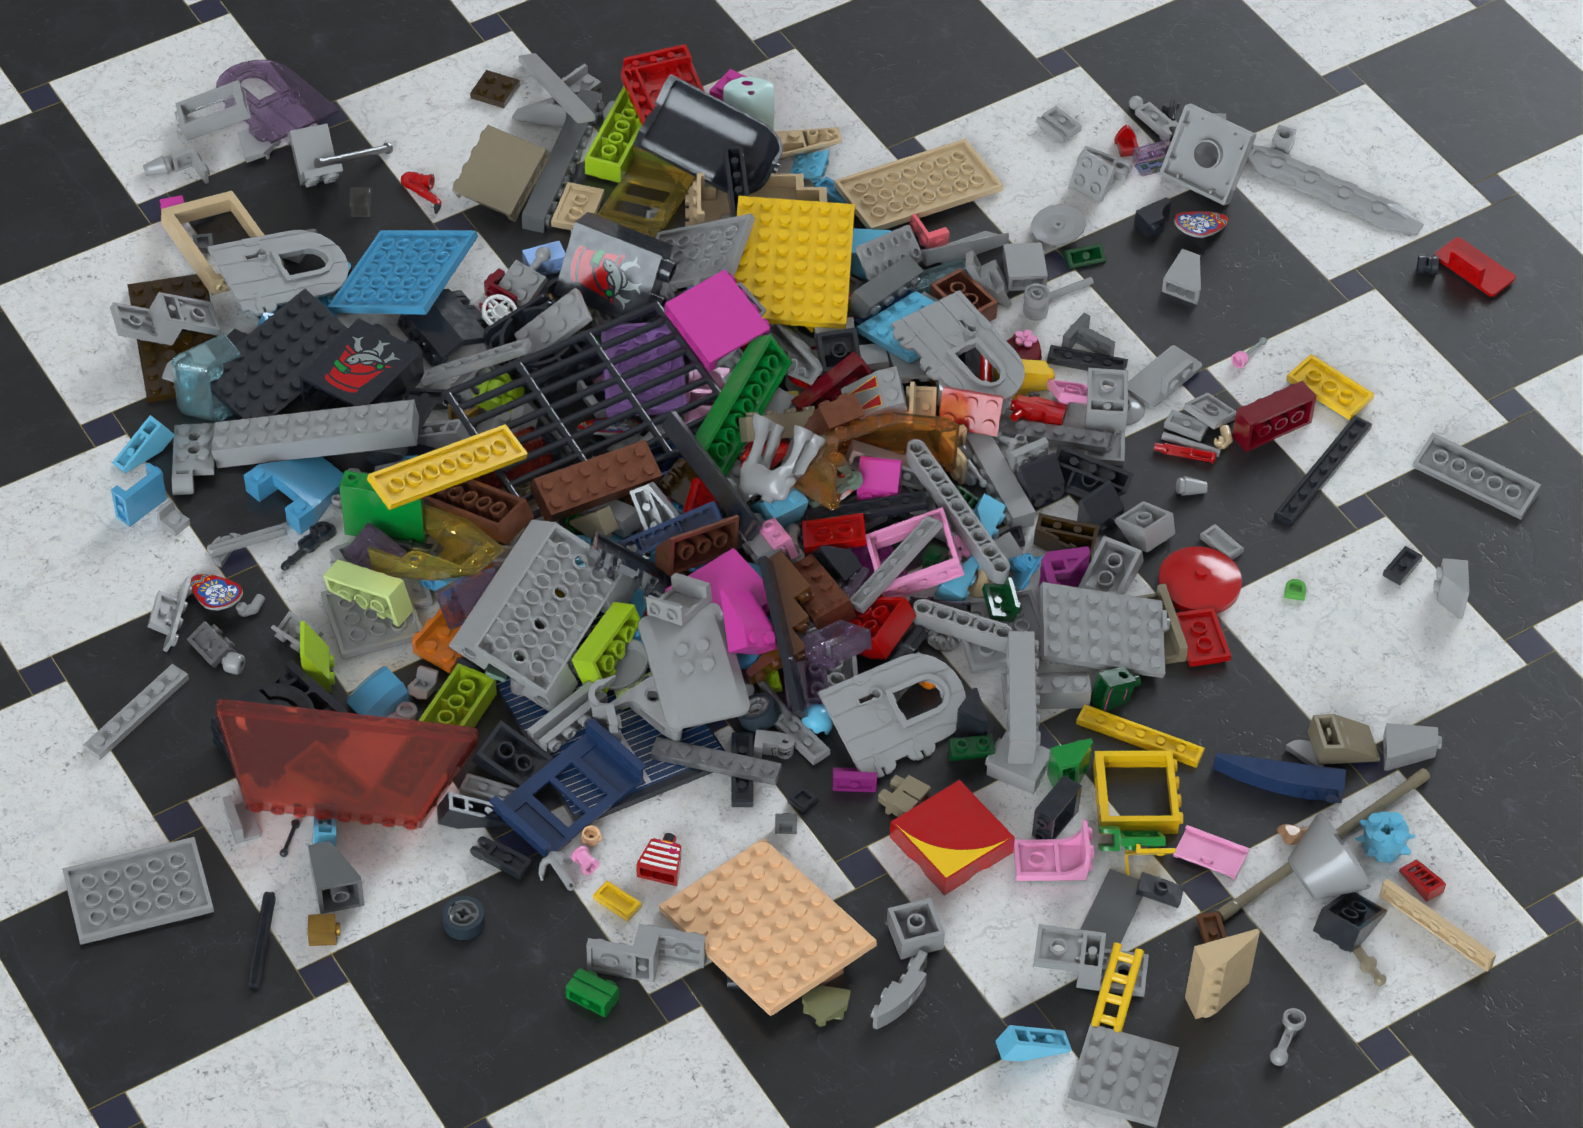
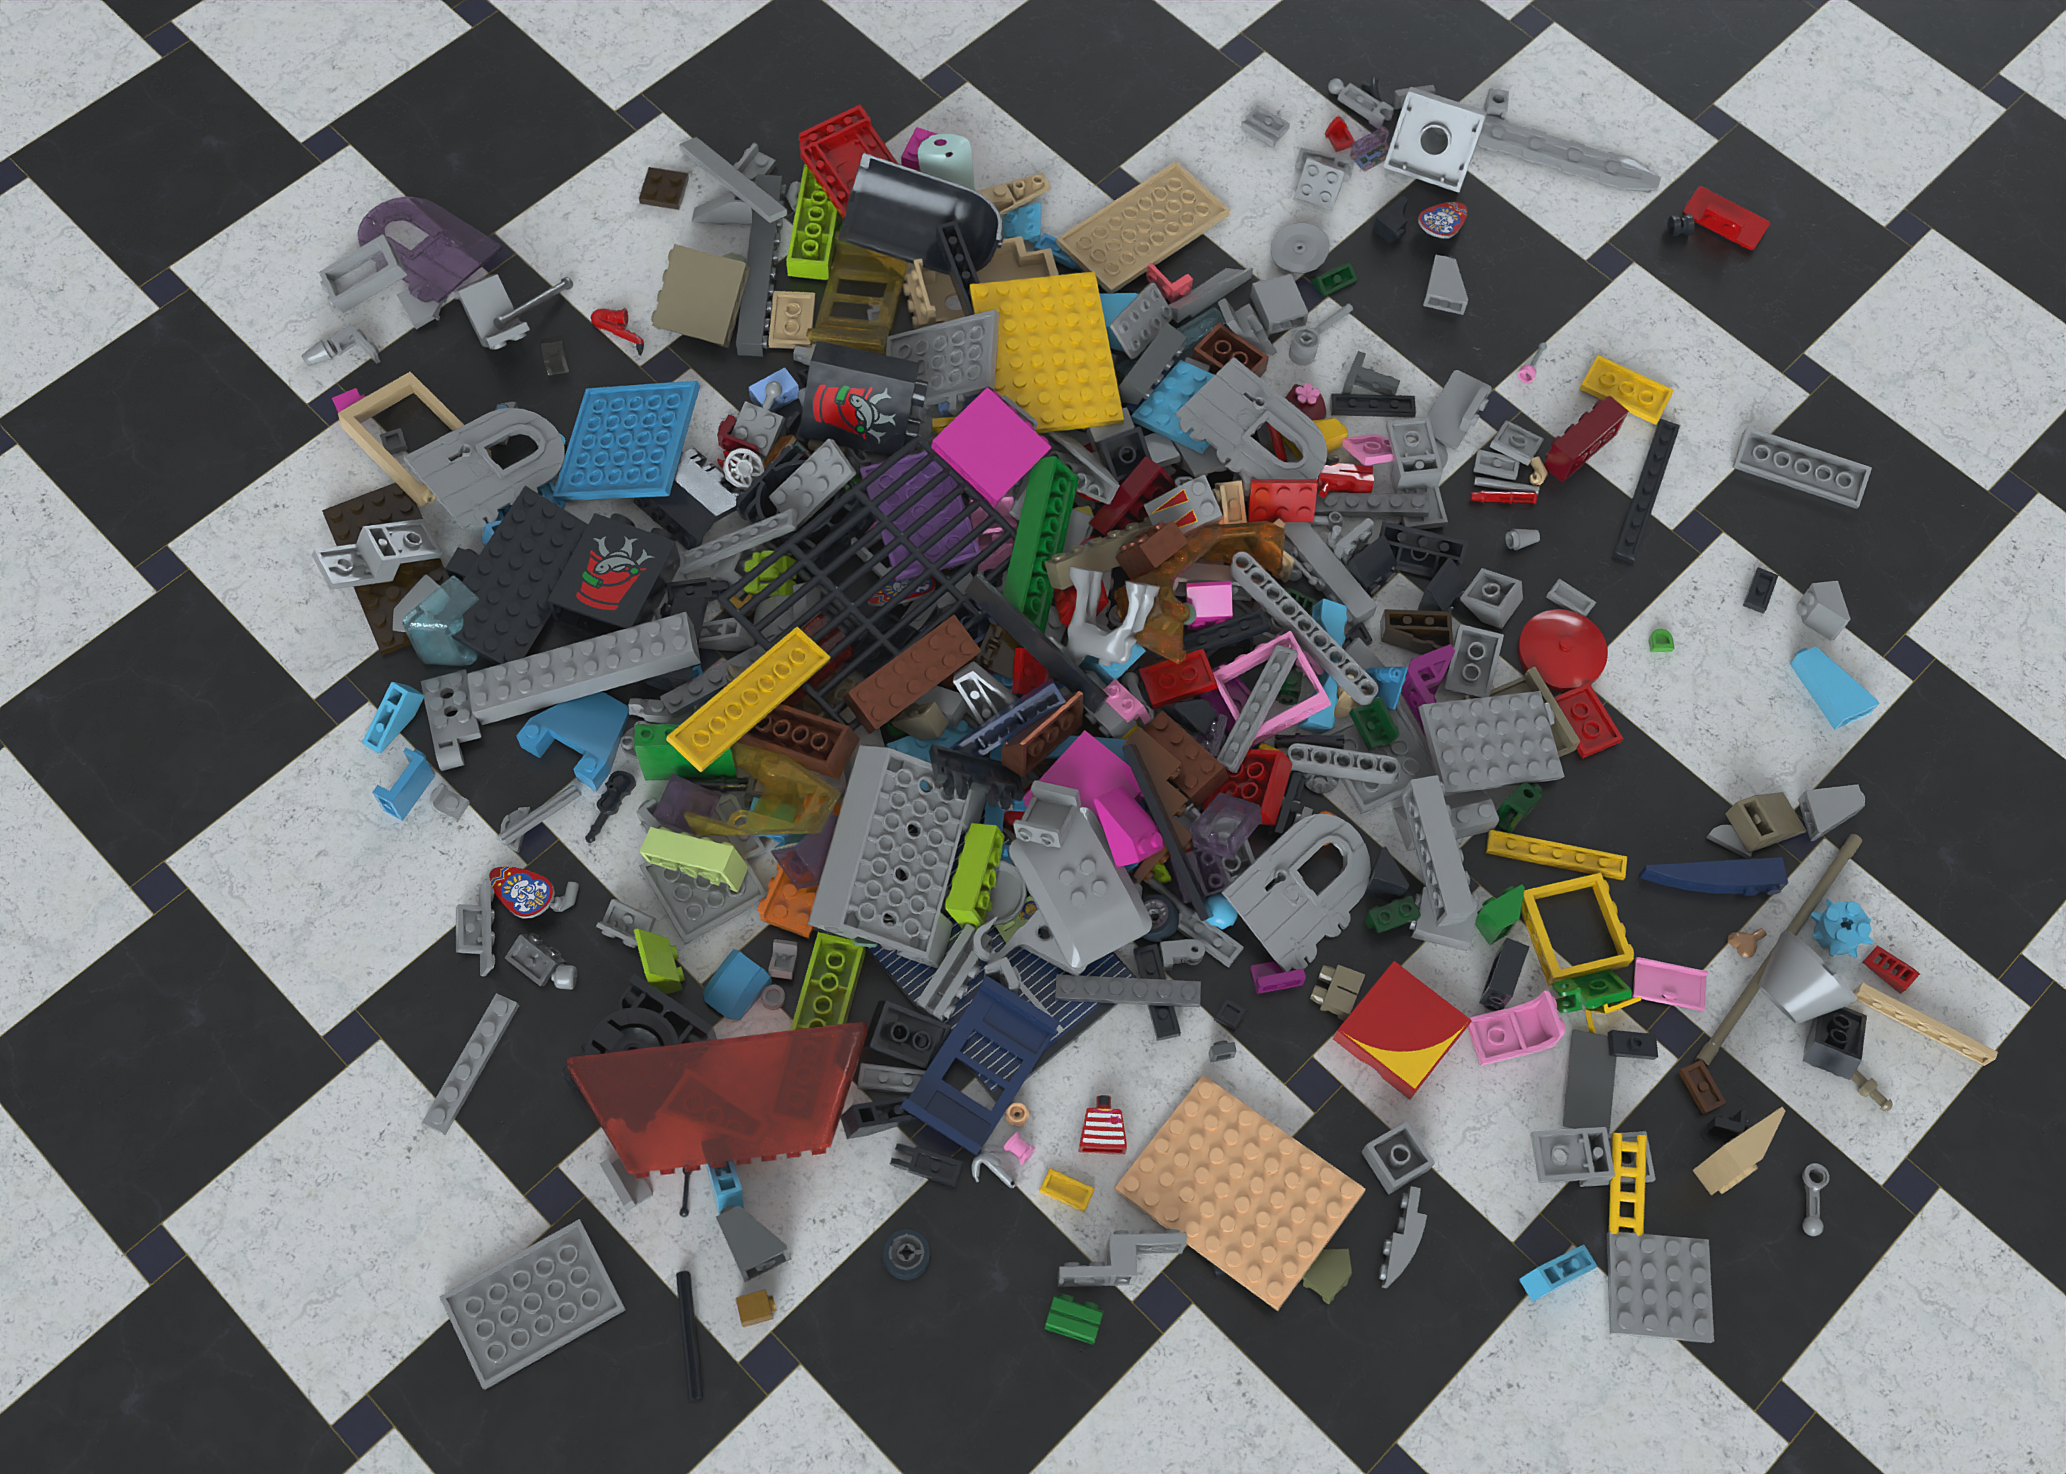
camera: 15 degrees left, 15 degrees up
none -> medium azure slope [1790,646,1880,730]

